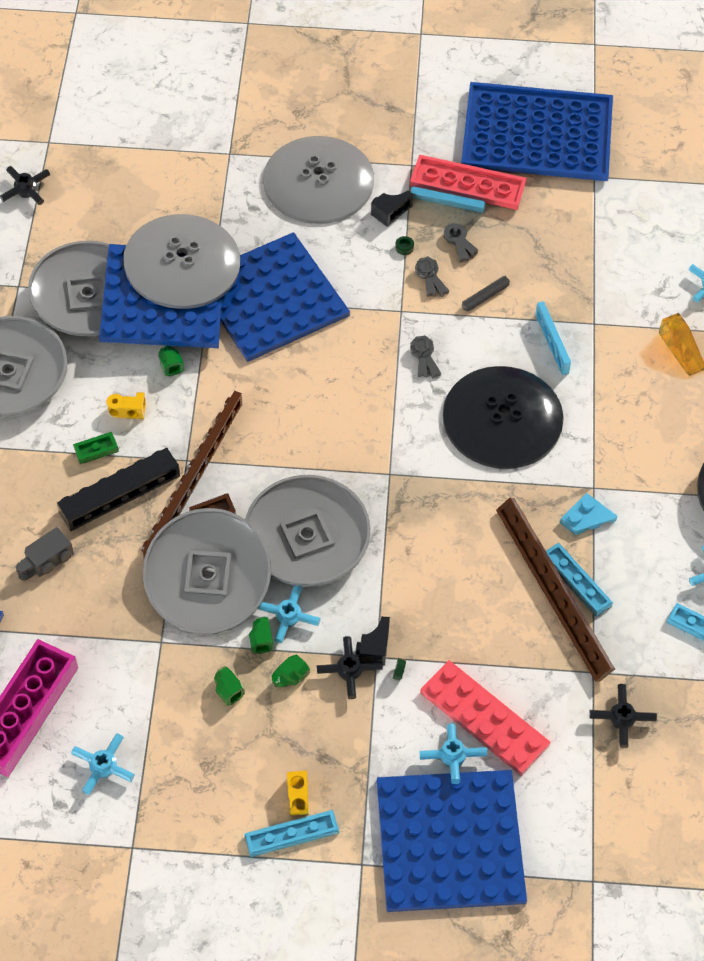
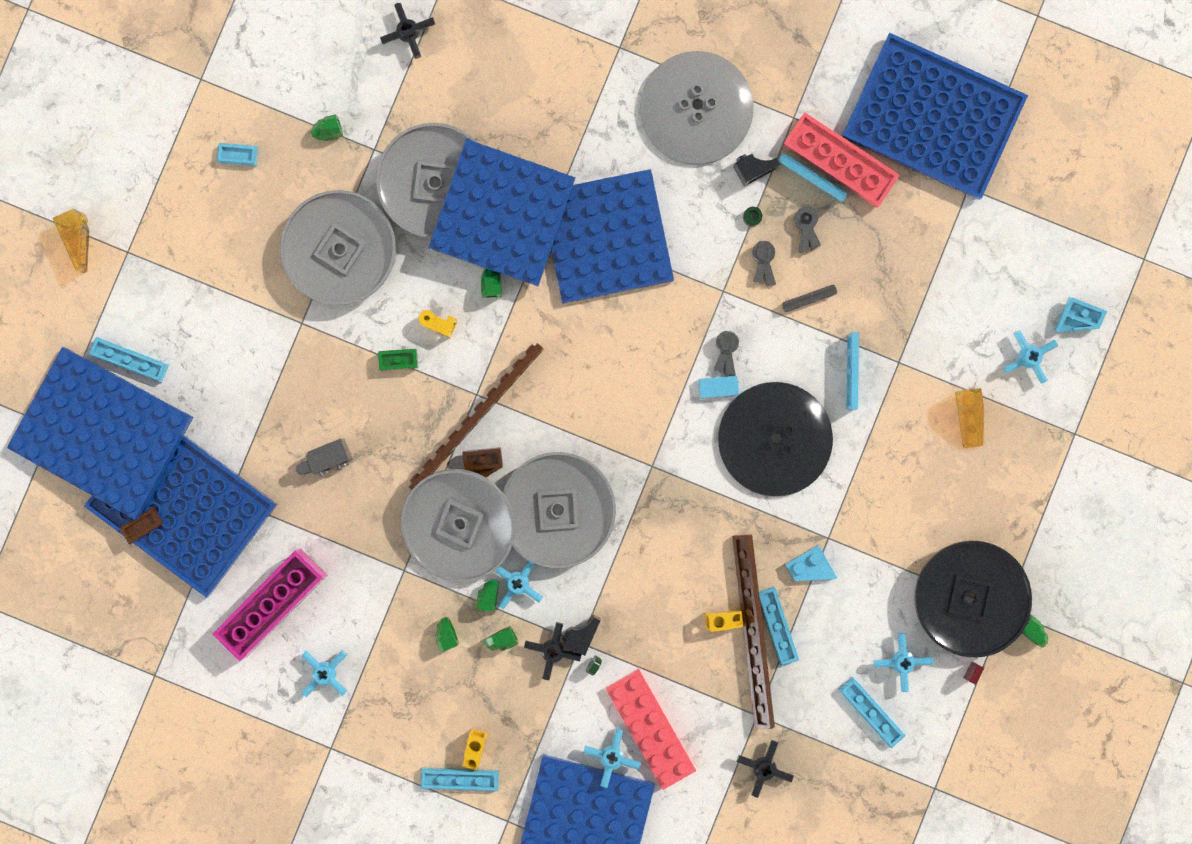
camera: 20 degrees right, 30 degrees up
black brick [57,448,180,531] -> none
light grey dish [124,214,240,309] -> none
none -> medium azure tile [699,376,739,398]
none -> yellow leg [705,610,743,632]

